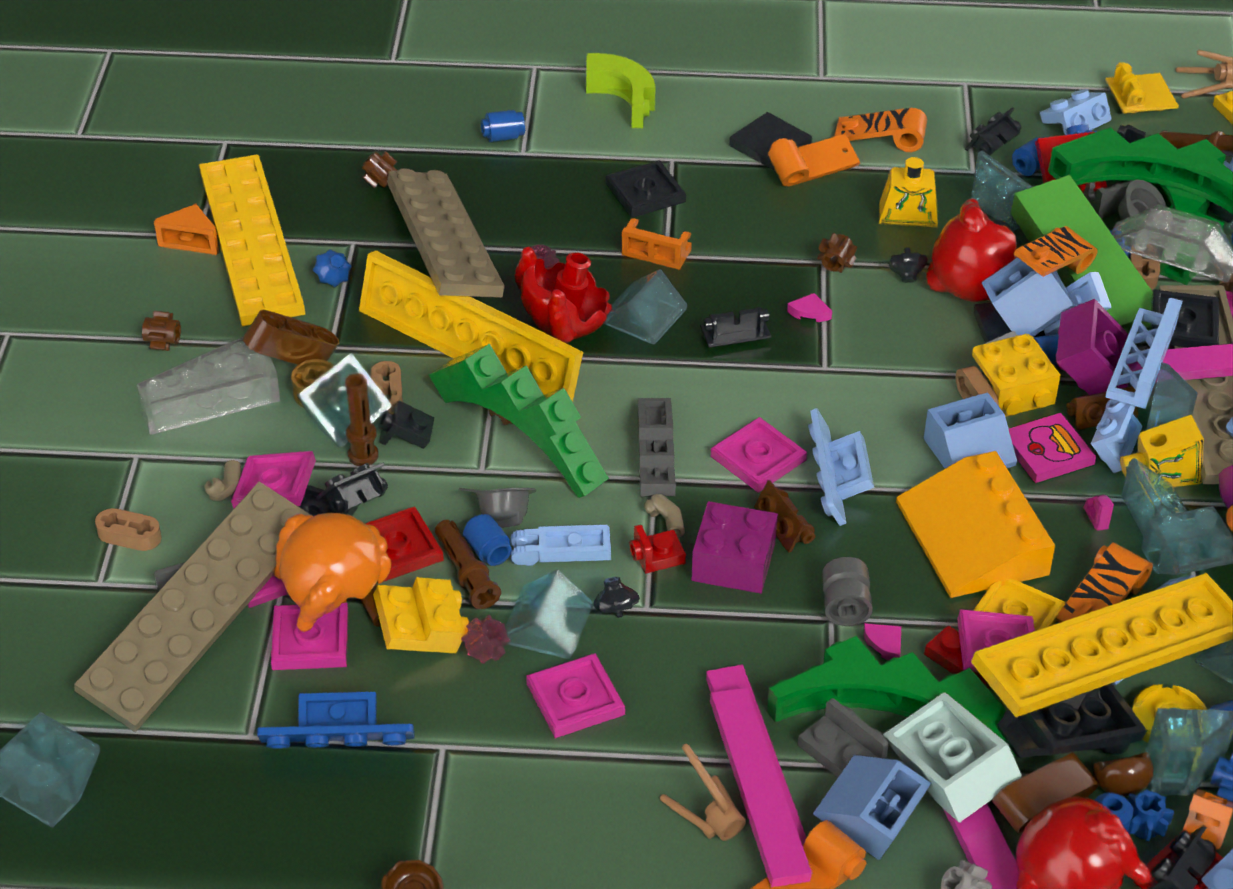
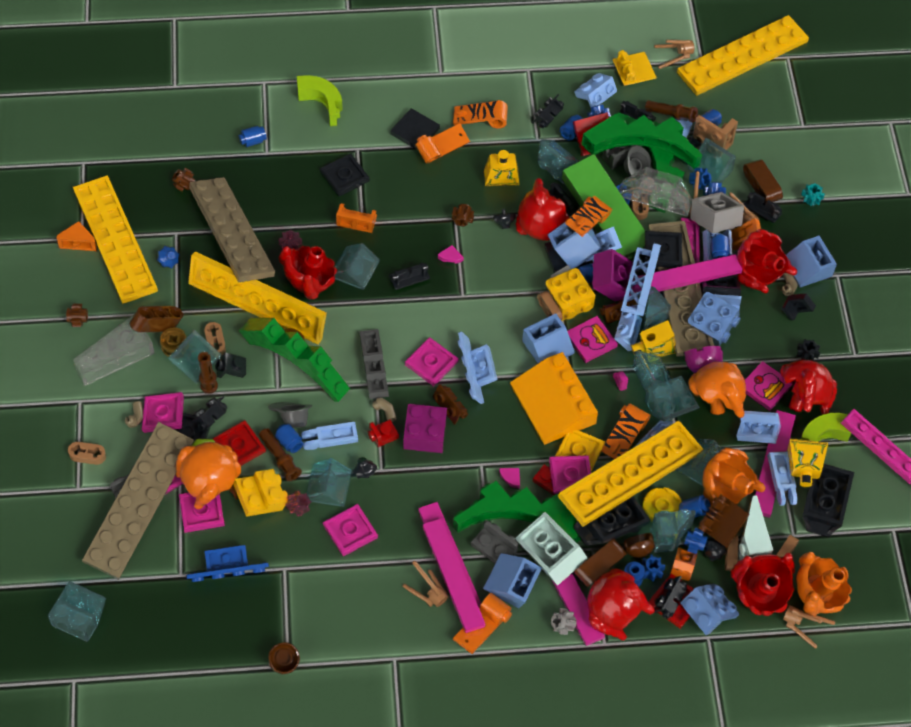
camera: 10 degrees left, 15 degrees up
dark grey wheel [822,557,873,626] -> none

